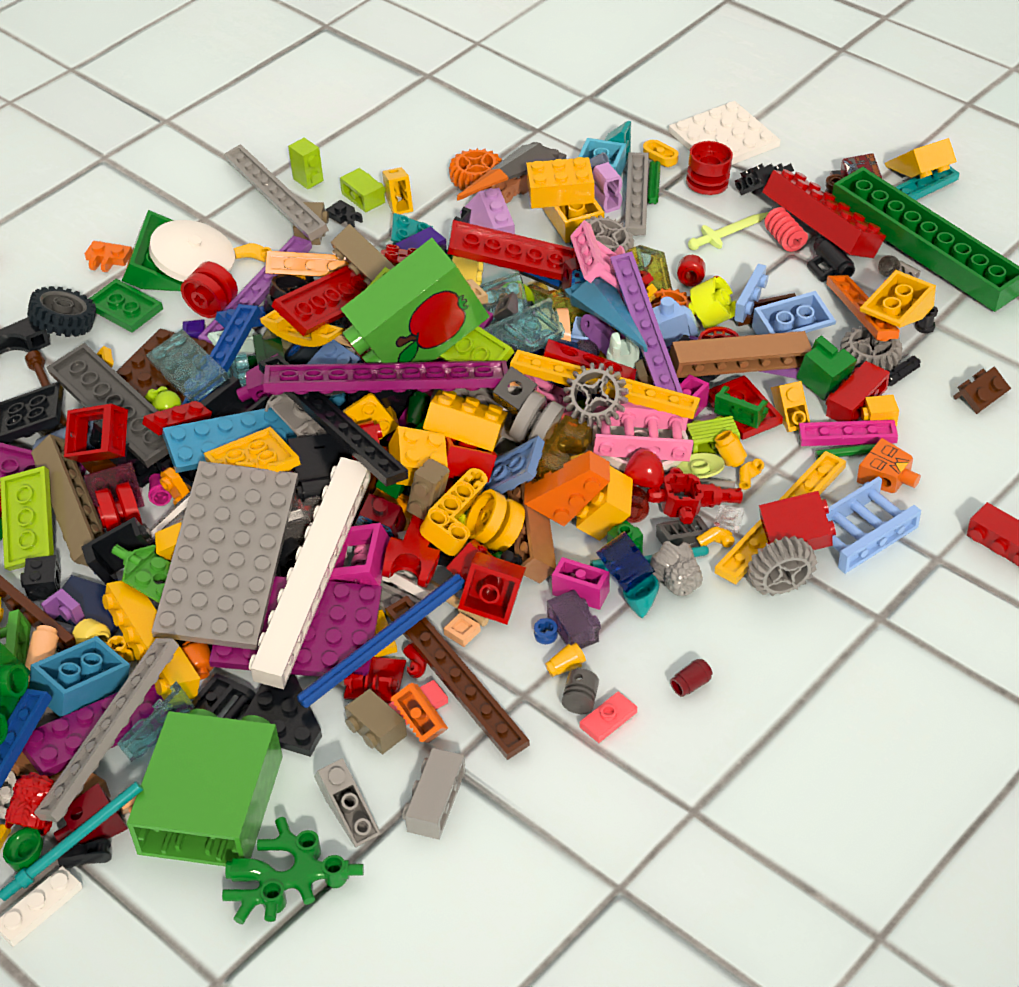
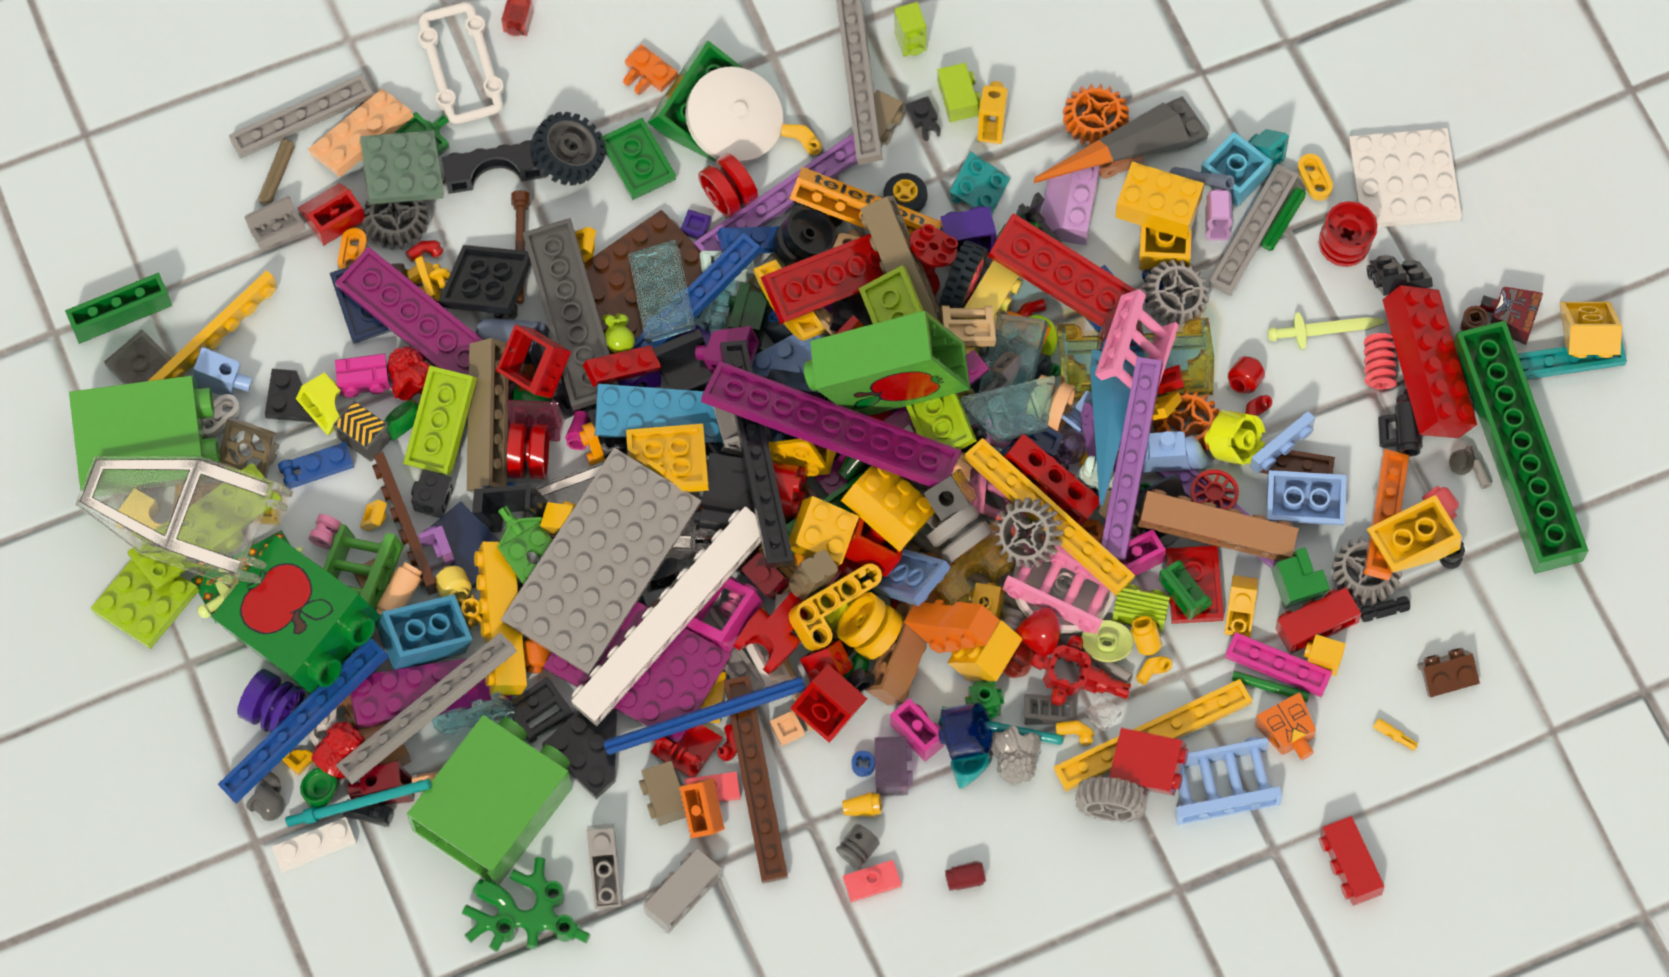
camera: 25 degrees right, 20 degrees up
none -> yellow pin [1373,718,1418,751]

